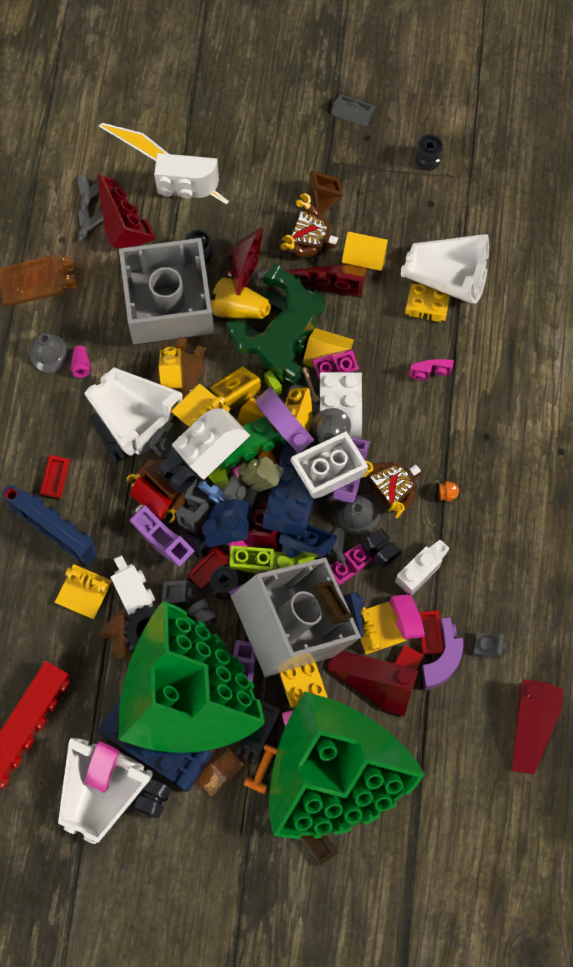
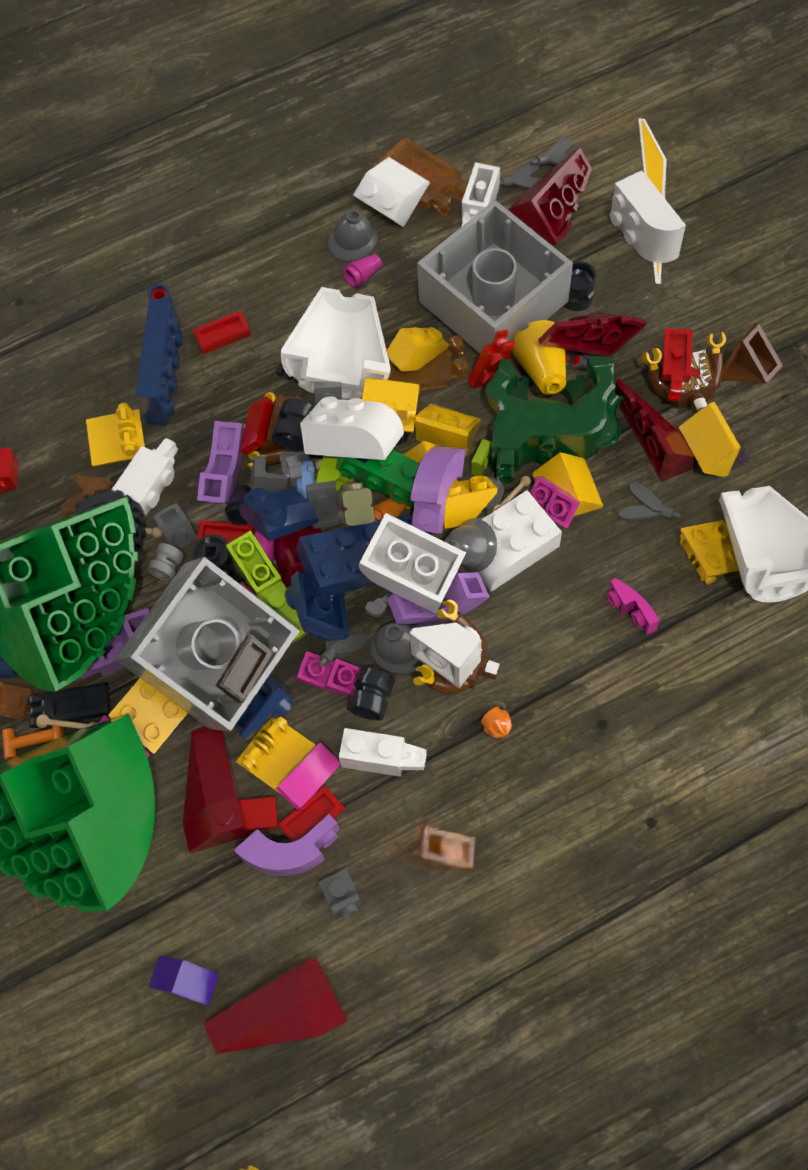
camera: 60 degrees right, 5 degrees down
none -> tan hinge [36,714,98,729]
none -> dark purple slope [148,956,220,1006]
none -> white slope [354,157,430,227]
none -> light grey piece [365,592,393,617]
none -> white slope [409,622,481,688]
none -> clear orange slope [419,826,475,871]
none -> white hinge [462,162,500,226]
none -> red plate [468,329,515,388]
none -> dark grey piece [618,483,681,521]
none -> red plate [662,328,693,401]

